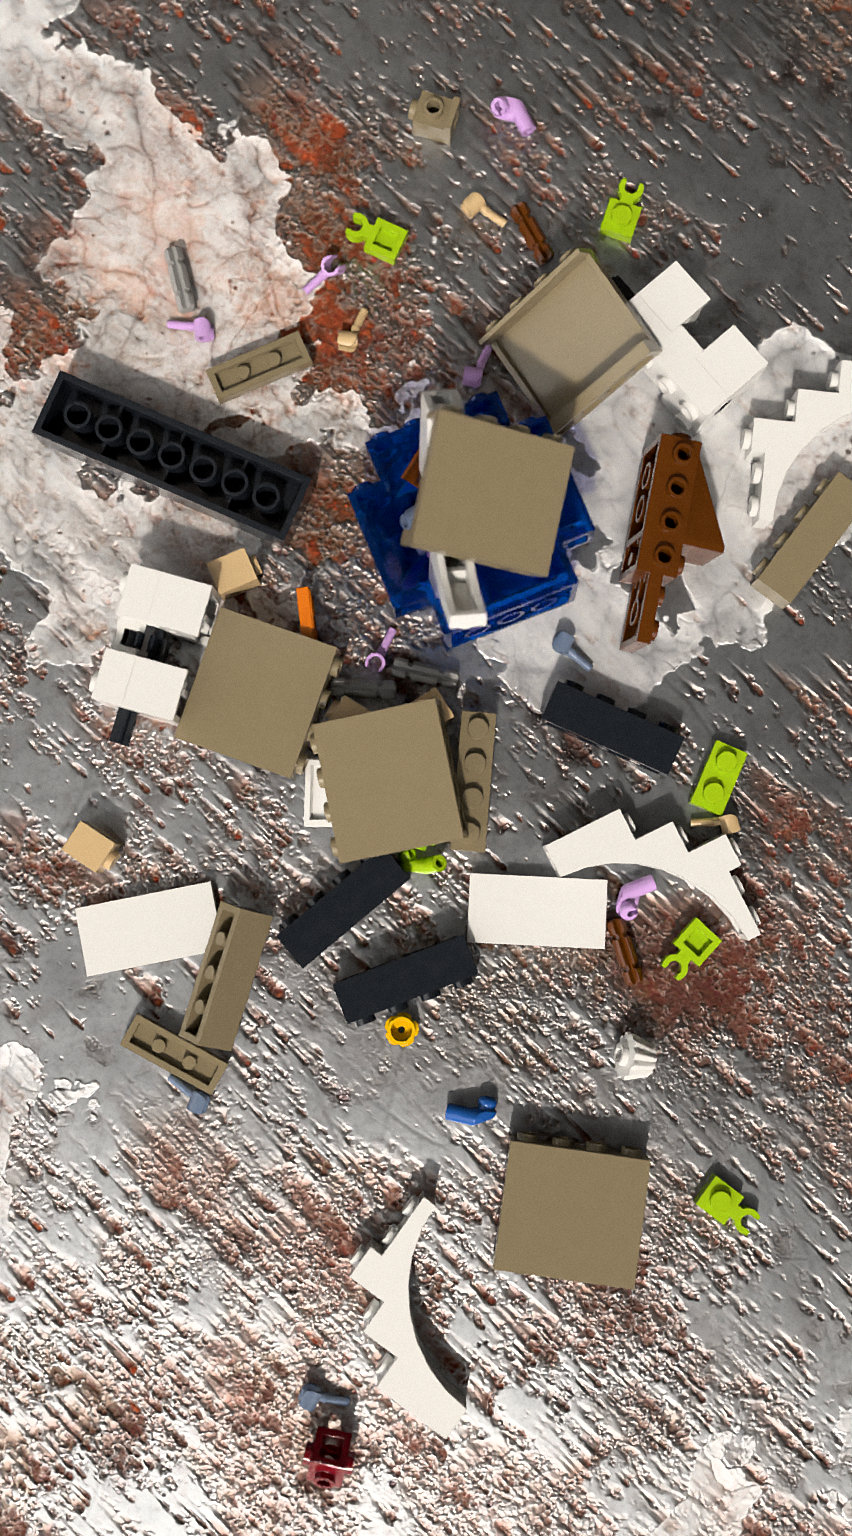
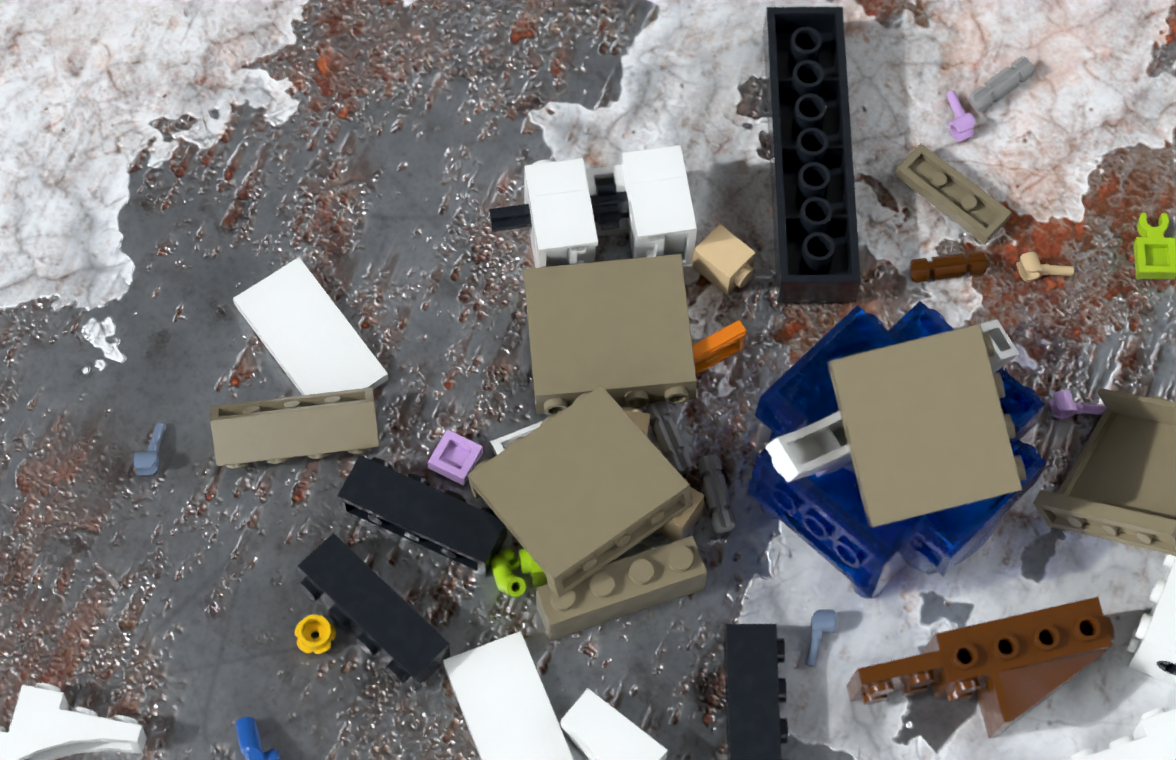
camera: 65 degrees right, 20 degrees down
tan brick [61,821,122,873] -> none
dark tan plate [120,1012,230,1095] -> none
lavender hand [302,255,346,295] -> none
lavender hand [365,627,397,673] -> none
none -> lavender plate [428,429,483,485]
none -> reddish brown axle [909,251,987,282]

